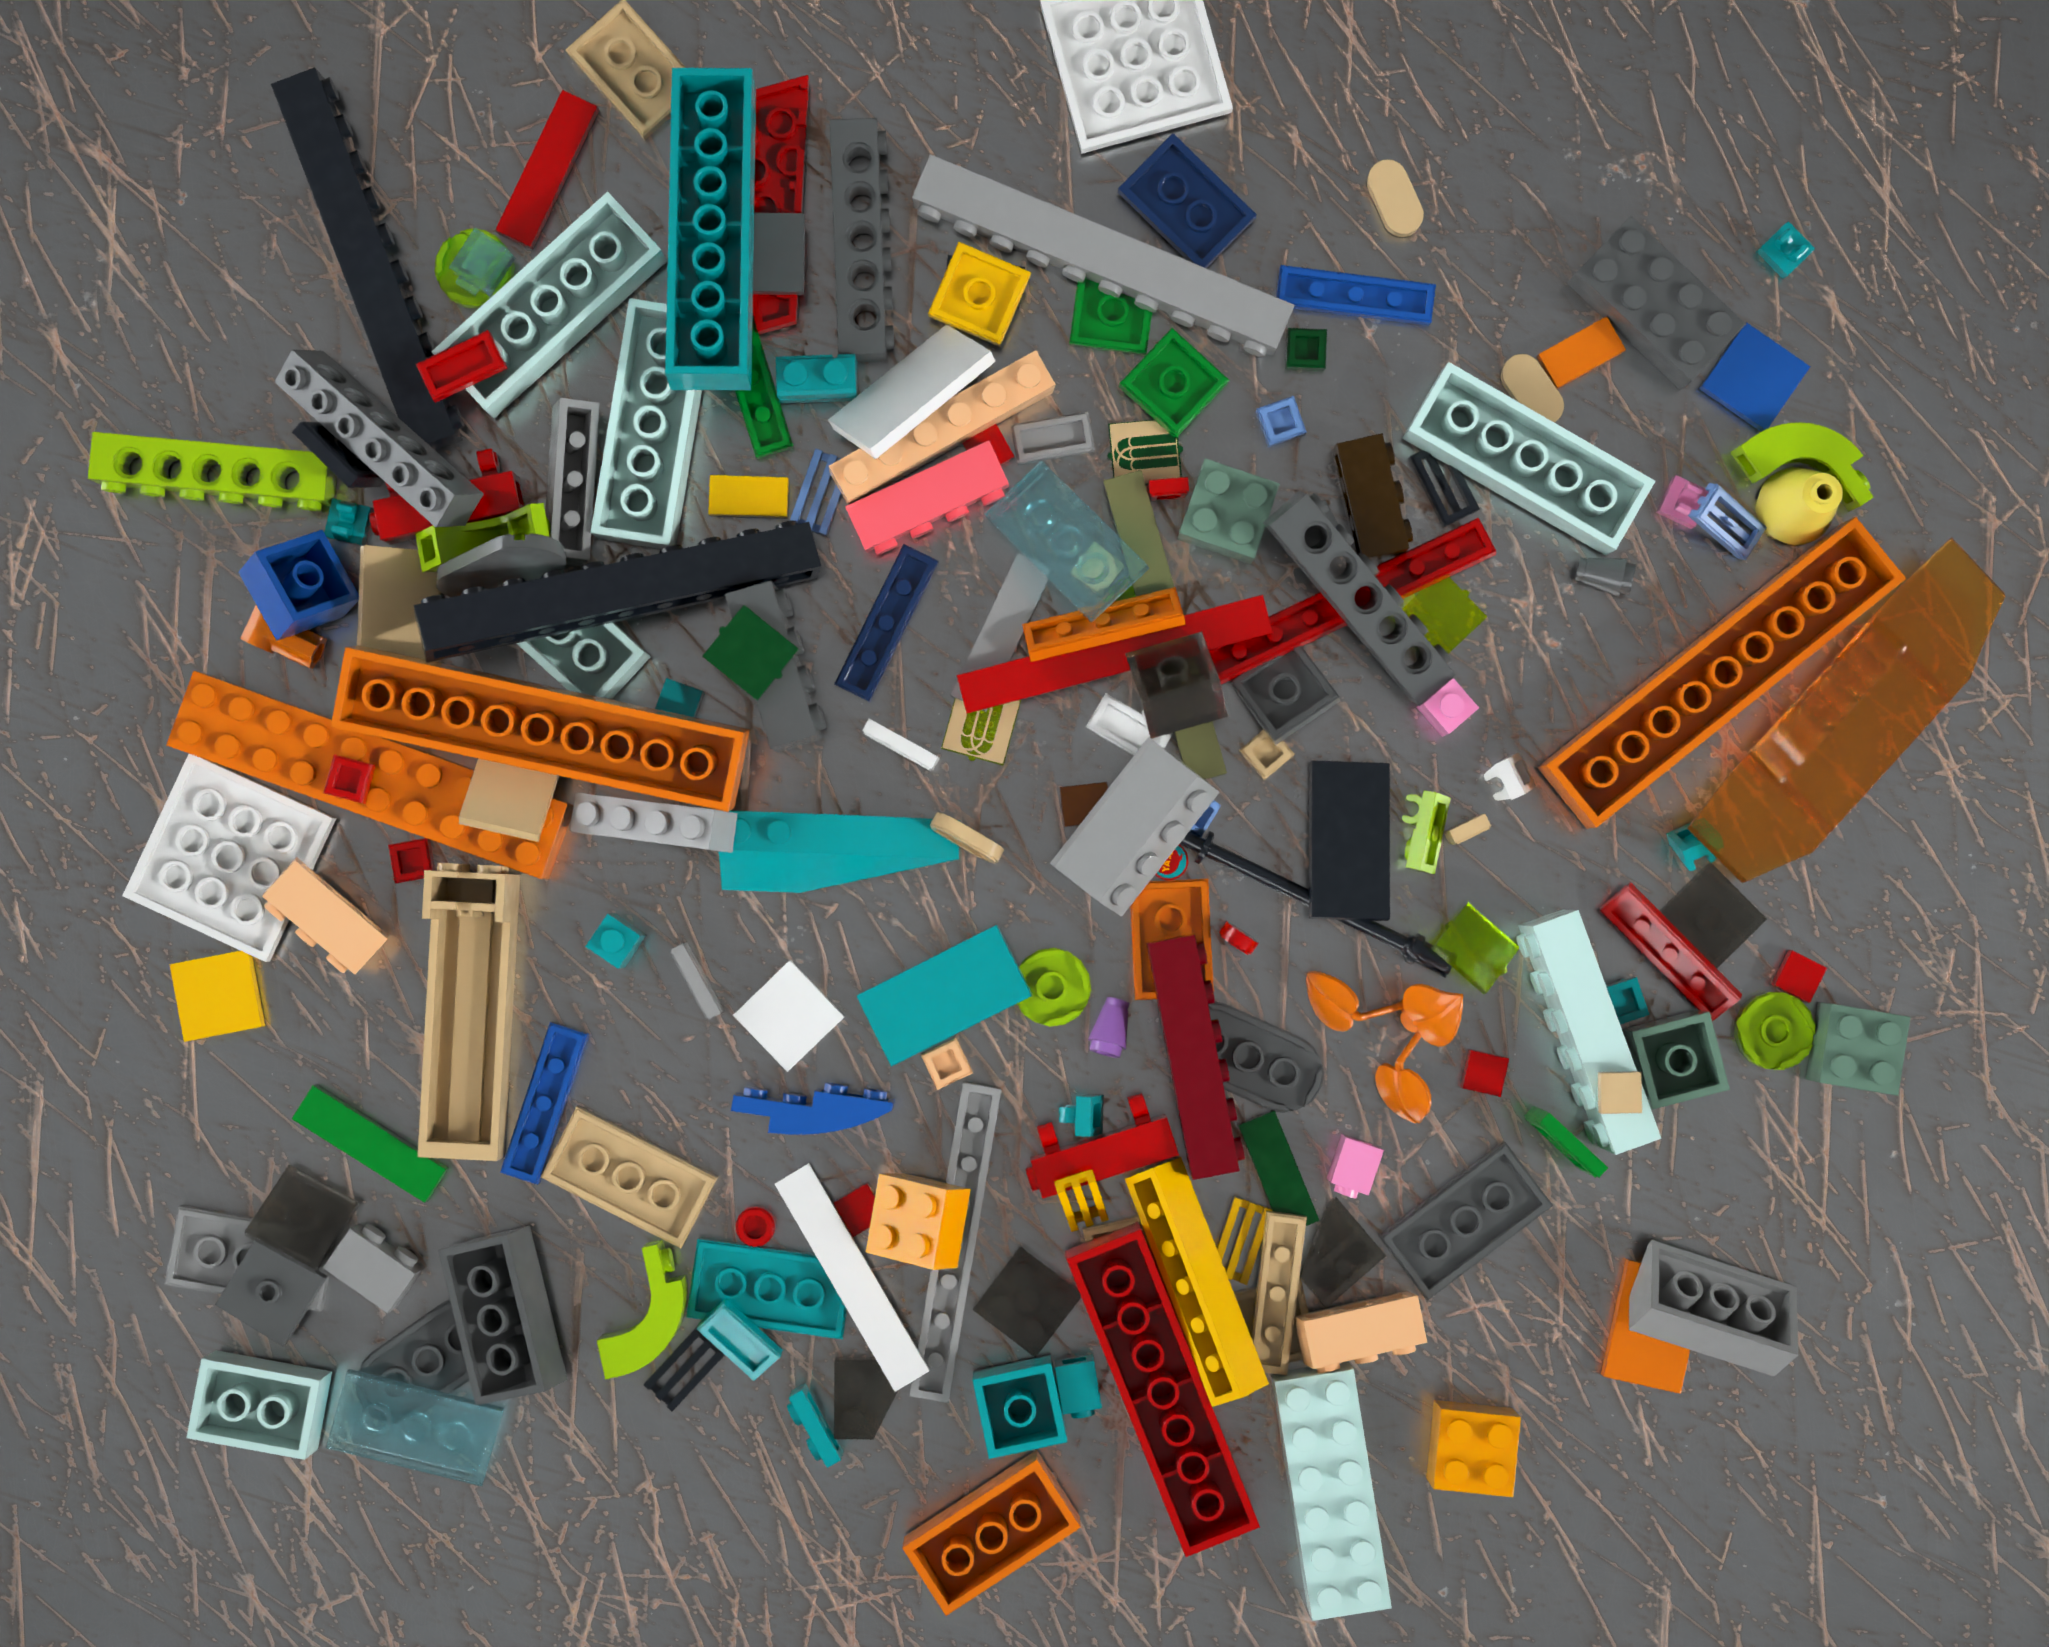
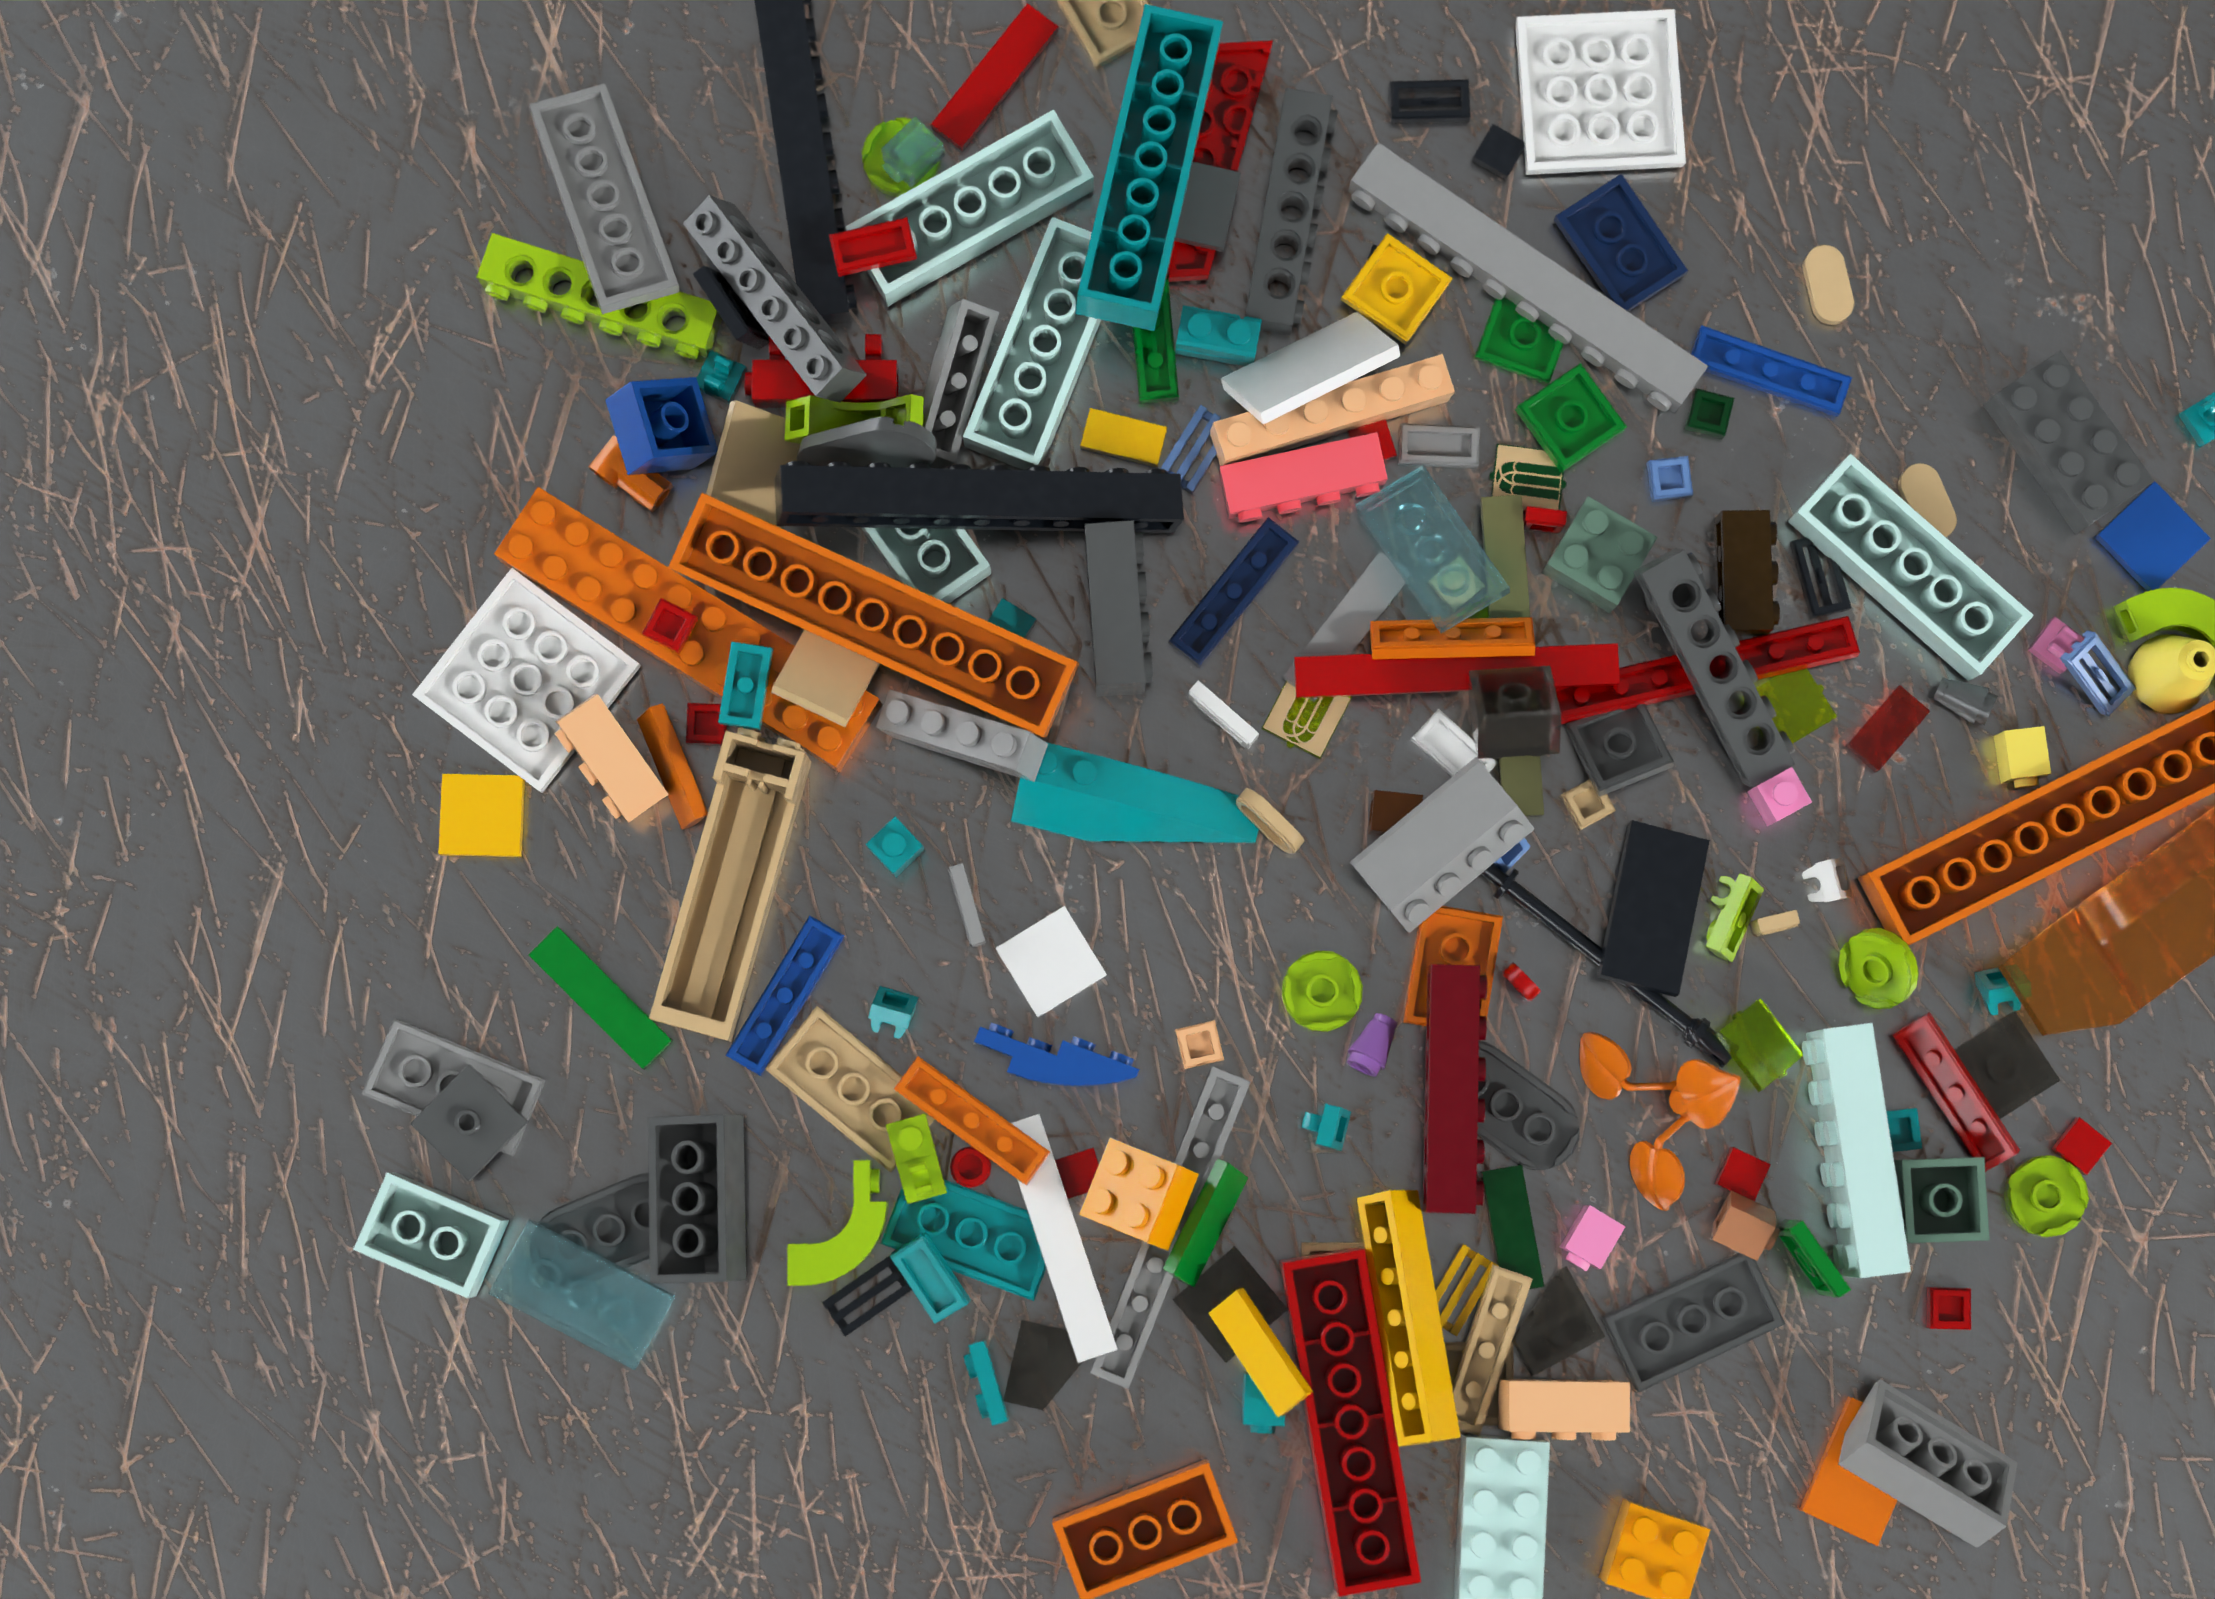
camera: 10 degrees right, 5 degrees down
clear smoke tile [244,1165,358,1274] -> none
light grey brick [323,1224,424,1313] -> none
dark green piece [702,605,799,701] -> none
teal tile [857,925,1033,1067] -> none
teal brick [972,1355,1068,1459] -> none
red brick [1025,1093,1179,1199] -> none
yellow tile [1054,1170,1109,1232] -> none
tile [1155,844,1188,880] -> none
orange tile [1536,316,1626,389] -> none
tan tile [1598,1071,1642,1114] -> none
sand green brick [1805,1002,1911,1096] -> none
none -> light grey plate [529,83,679,314]
none -> orange tile [637,703,708,830]
none -> teal plate [718,642,774,730]
none -> teal tile [868,986,919,1039]
none -> lime plate [885,1114,947,1204]
none -> orange tile [894,1056,1051,1186]
none -> green tile [1163,1159,1248,1287]
none -> yellow tile [1209,1288,1313,1417]
none -> black tile [1389,79,1470,124]
none -> black tile [1472,124,1525,180]
none -> nougat brick [1712,1190,1780,1261]
none -> lime tile [1838,928,1919,1009]
none -> clear red tile [1845,685,1930,772]
none -> red tile [1927,1287,1971,1330]
none -> light yellow brick [1994,726,2051,789]

